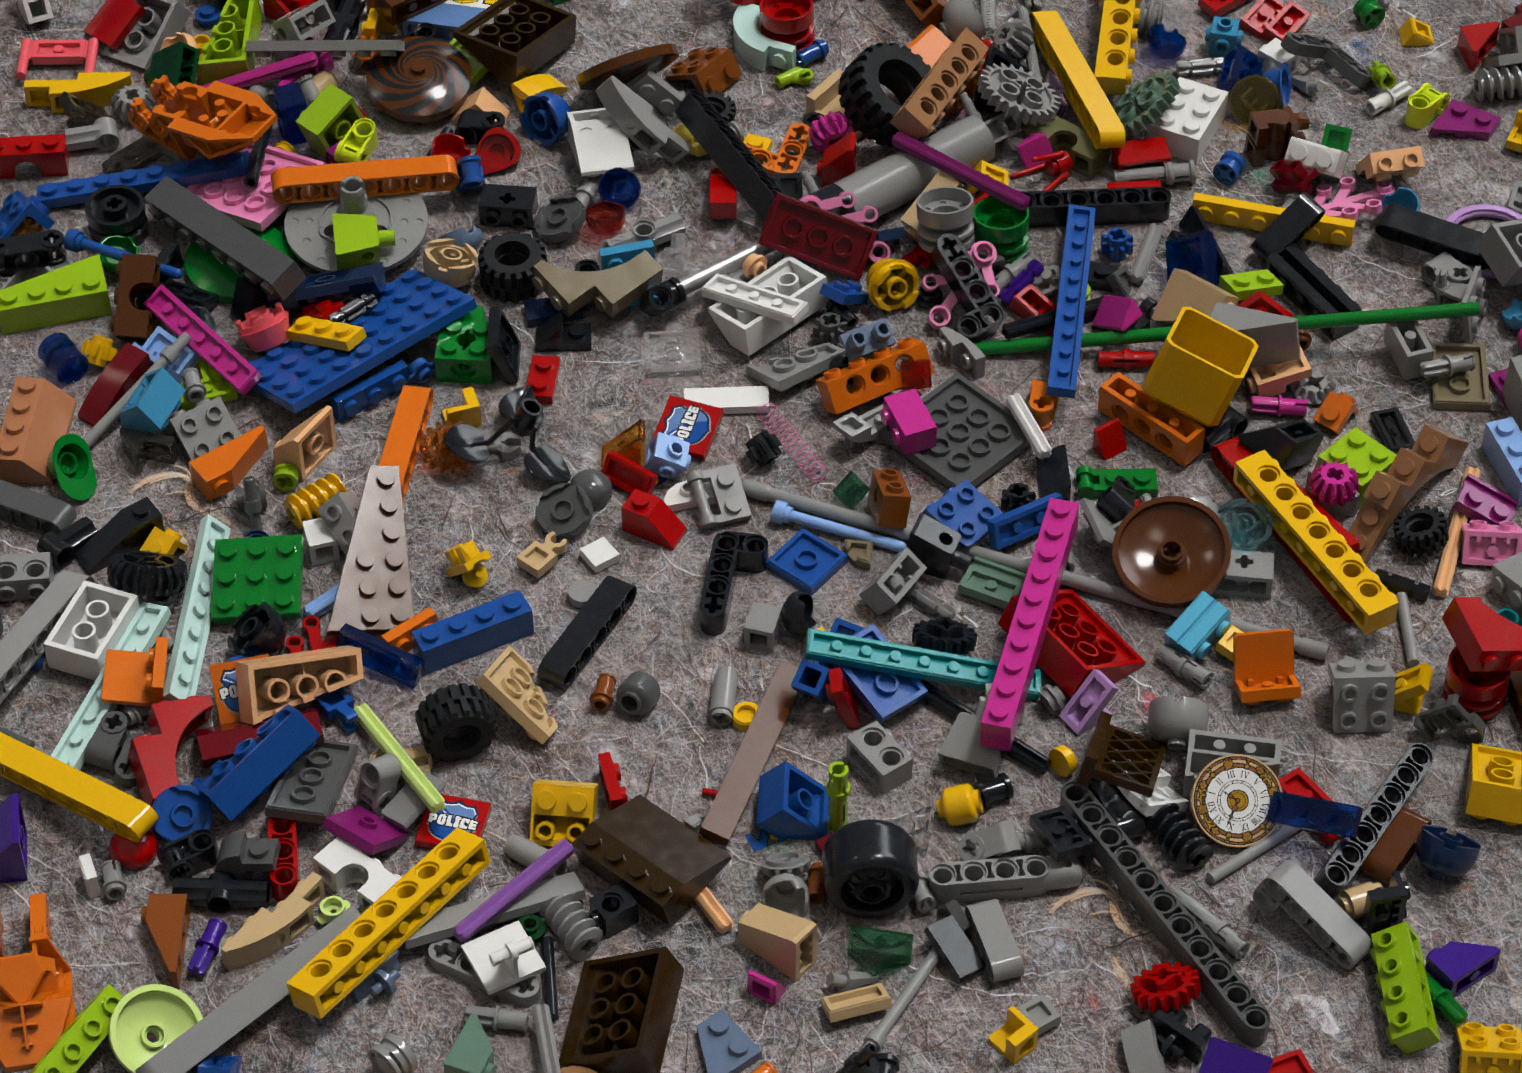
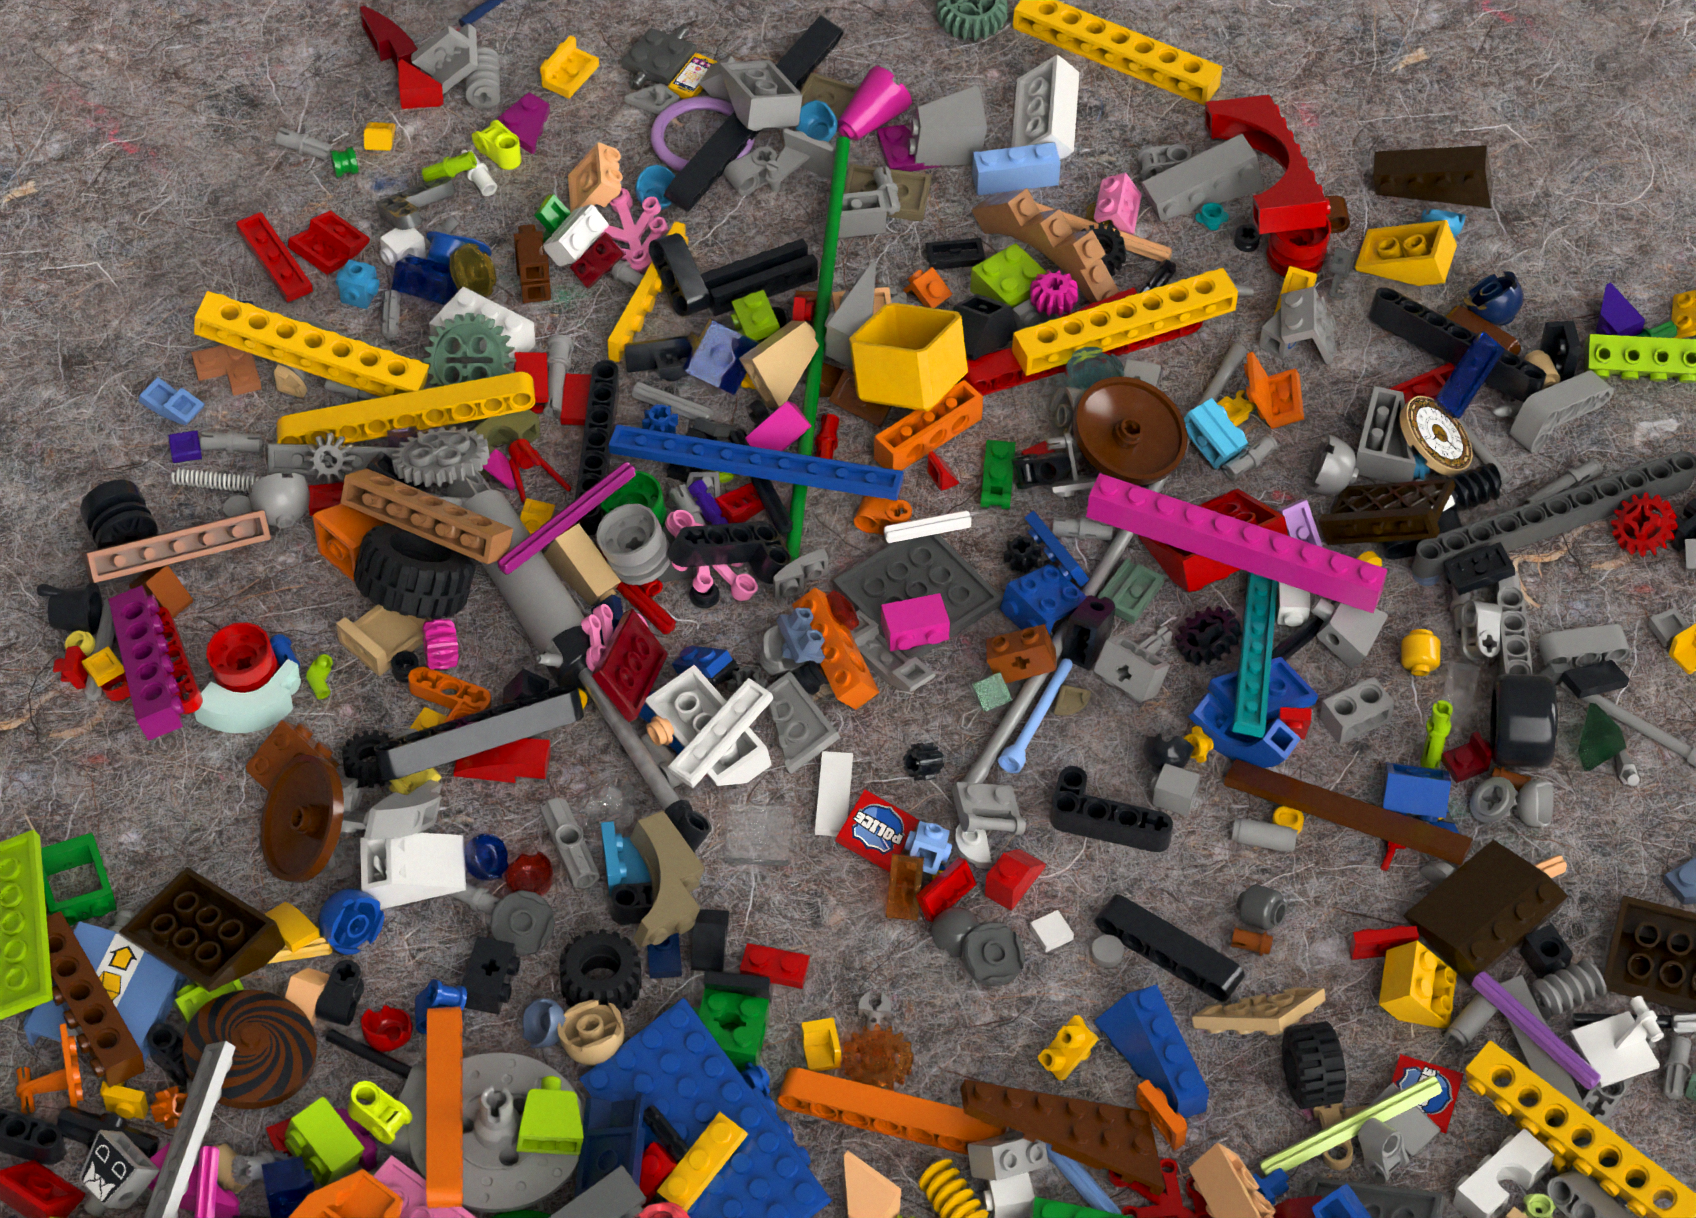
camera: 85 degrees left, 5 degrees up
magenta plate [322,806,409,855] -> none
clear blue plate [336,623,425,689] -> none
black plant [442,385,571,483] -> none
red piece [475,127,522,175] -> none
tan plate [516,531,568,578] -> none
dark green plate [517,914,546,944] -> none
tan slope [738,903,817,982] -> none
dark pink slope [748,970,786,1005] -> none
bright pink piece [757,403,828,482] -> none
blue tile [766,528,848,596] -> none
red slope [817,132,856,188] -> none
tan tile [820,983,892,1023] -> none
yellow cone [866,258,919,312] -> none
black bush [974,772,1014,809] -> none
black slope [1036,444,1071,500] -> none
clear blue hair [1147,23,1187,59] -> none
blue wheel [1213,151,1246,185] -> none
magenta plate [1453,473,1519,525] -> none

